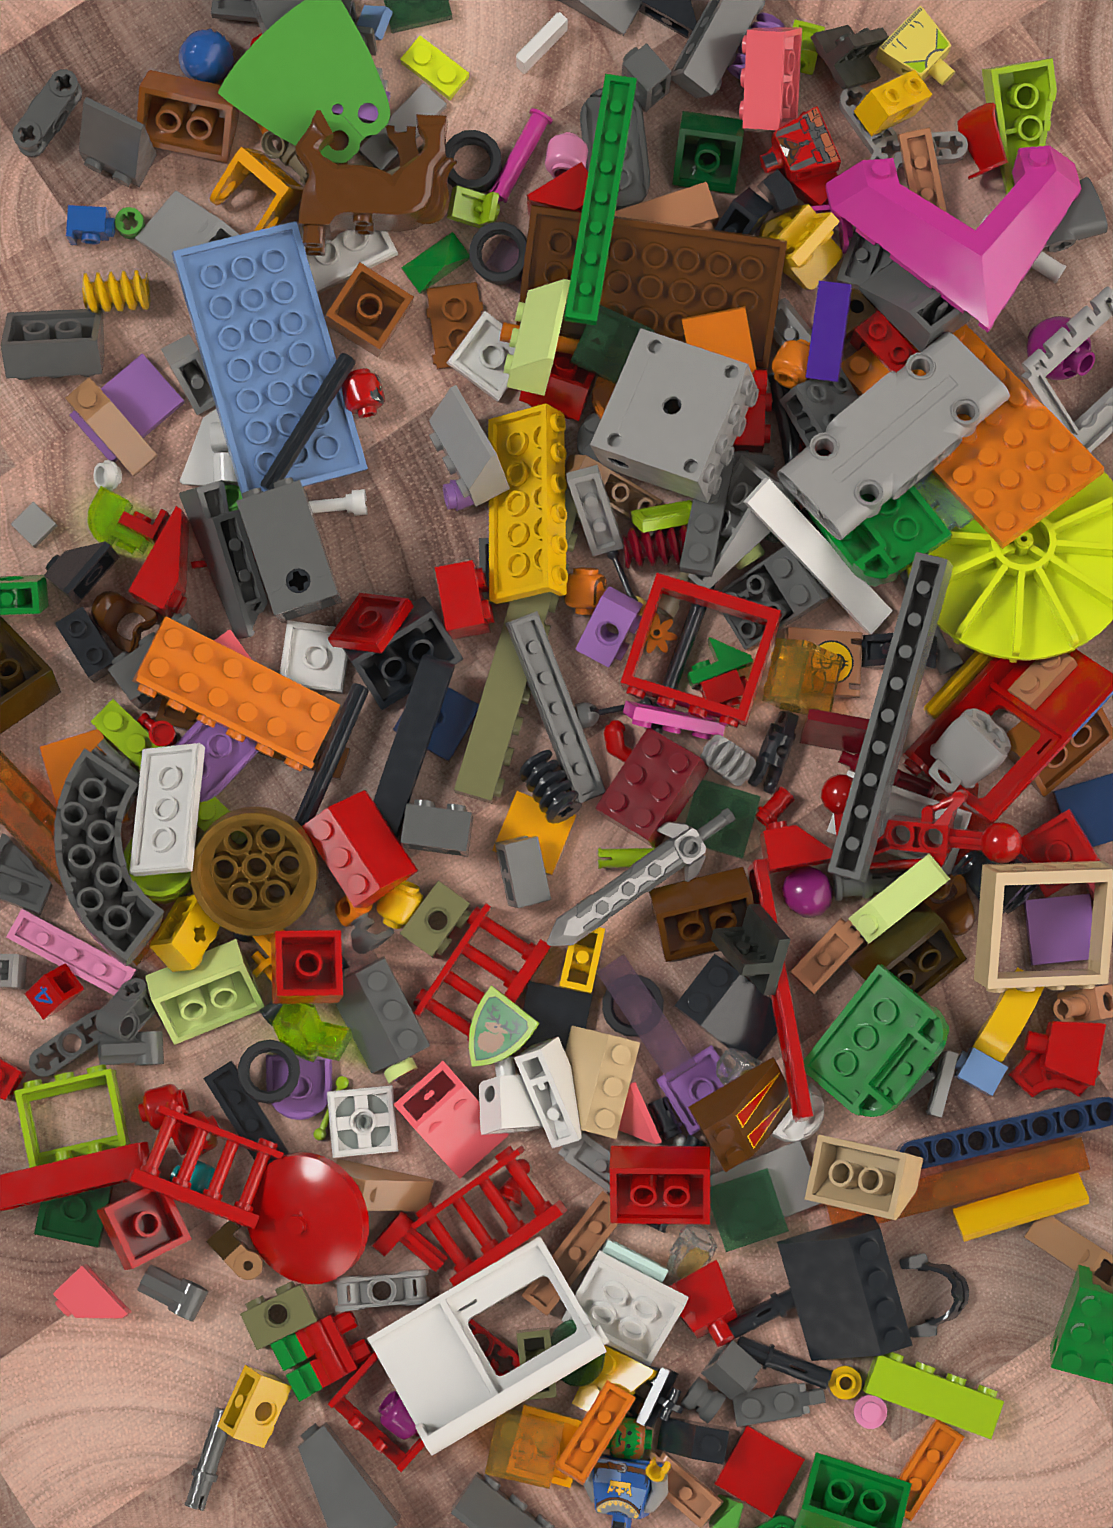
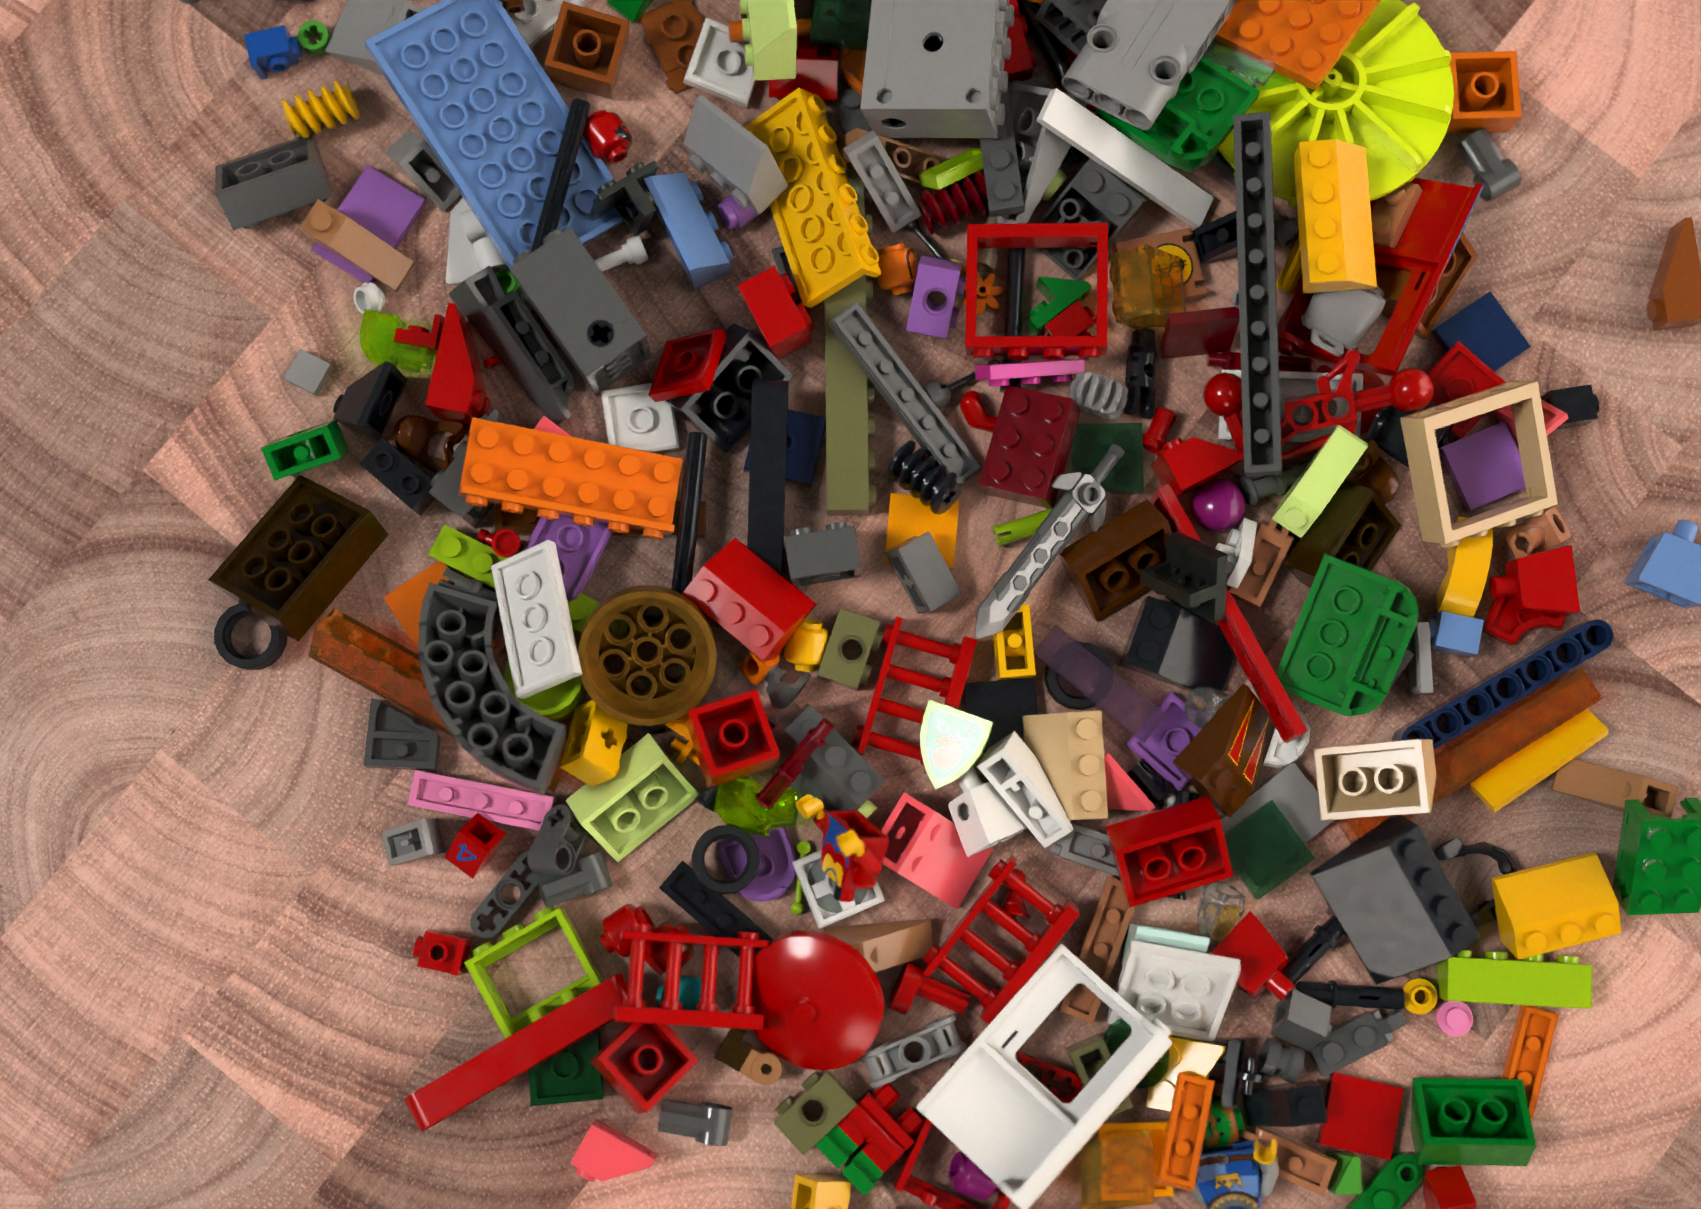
camera: 20 degrees left, 0 degrees up
none -> pearl dark grey bracket [589,161,659,237]
none -> medium blue slope [644,173,734,290]
none -> dark red piece [755,718,834,810]
none -> red torso [795,794,889,902]
none -> white hinge [1215,518,1257,589]
none -> yellow slope [1293,139,1377,294]
none -> yellow slope [1491,852,1622,960]

